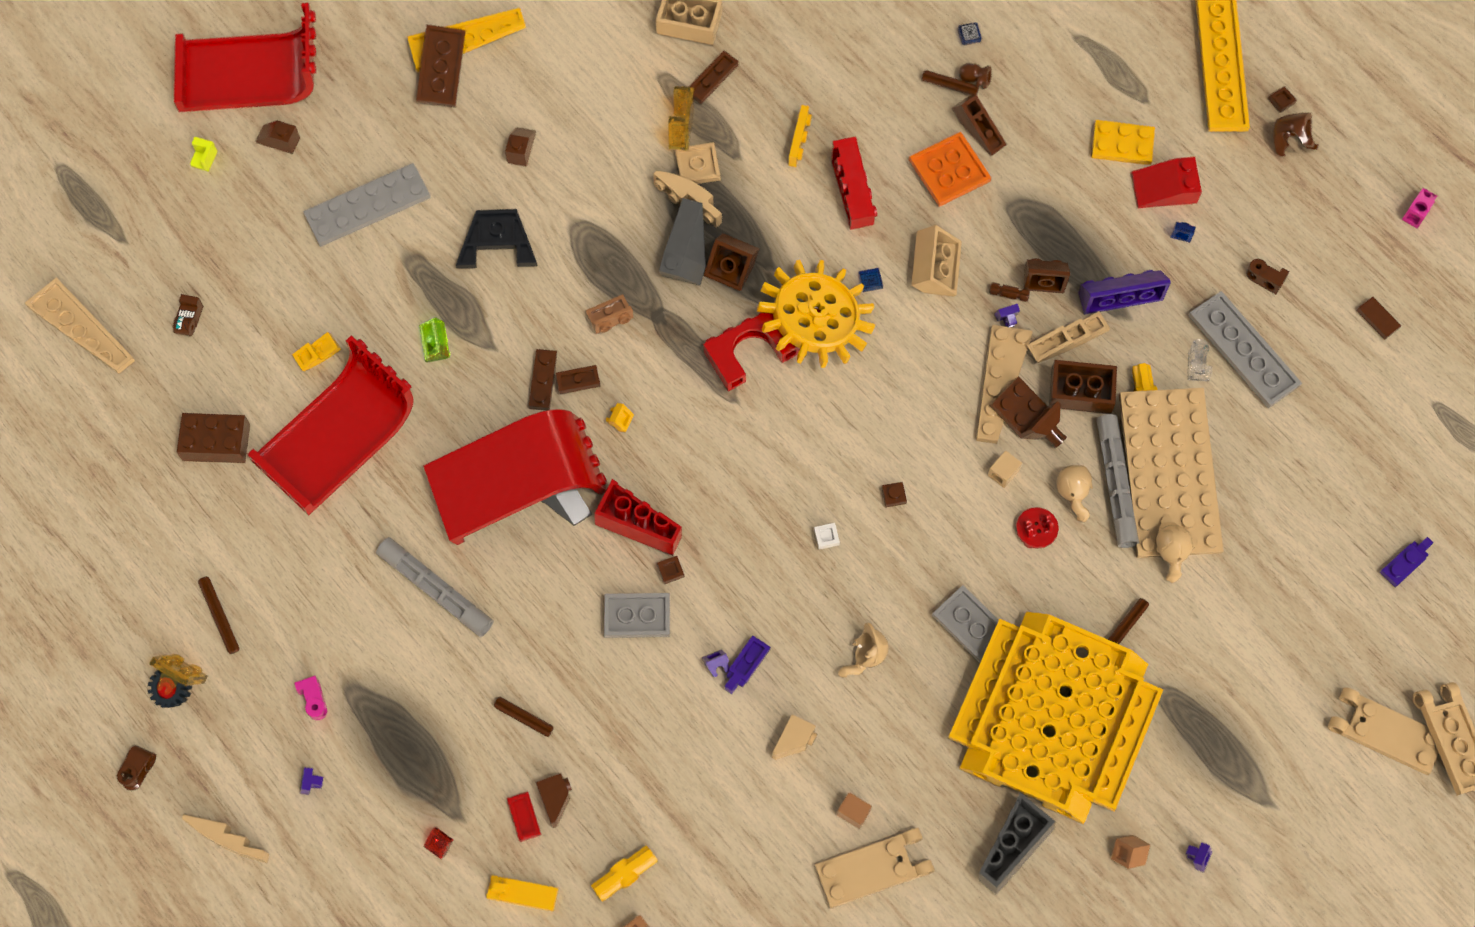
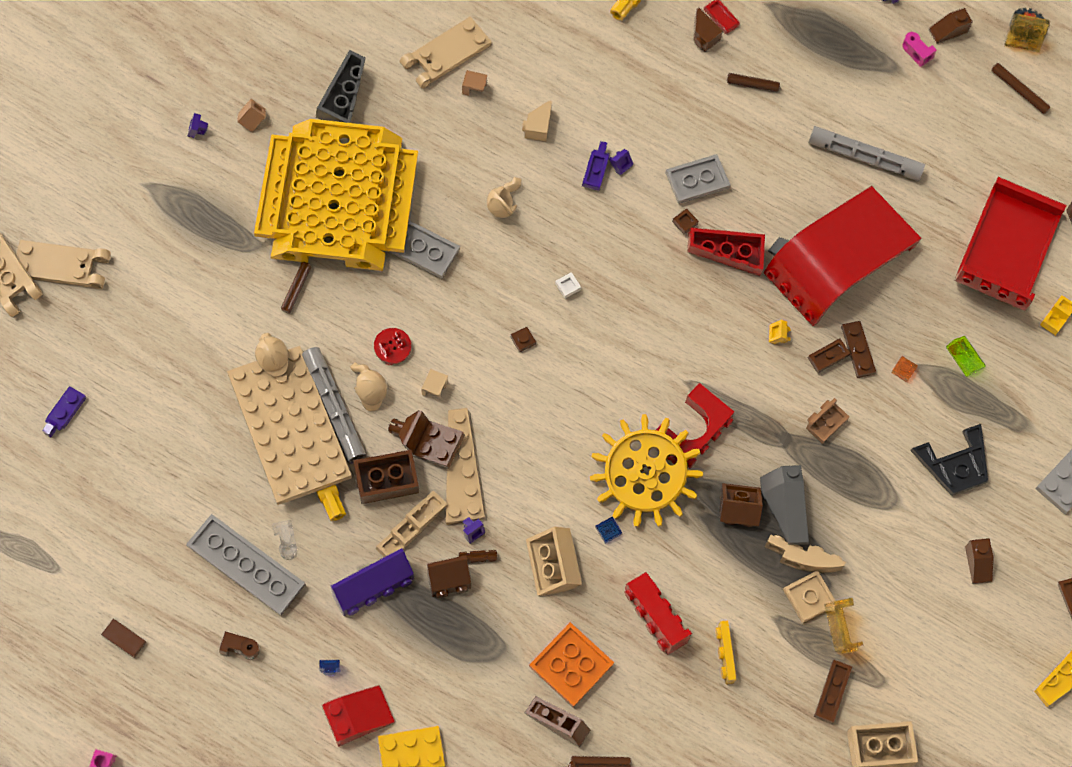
camera: 155 degrees right, 0 degrees up
none -> clear orange plate [891,356,918,382]
none -> reddish brown slope [929,8,973,44]

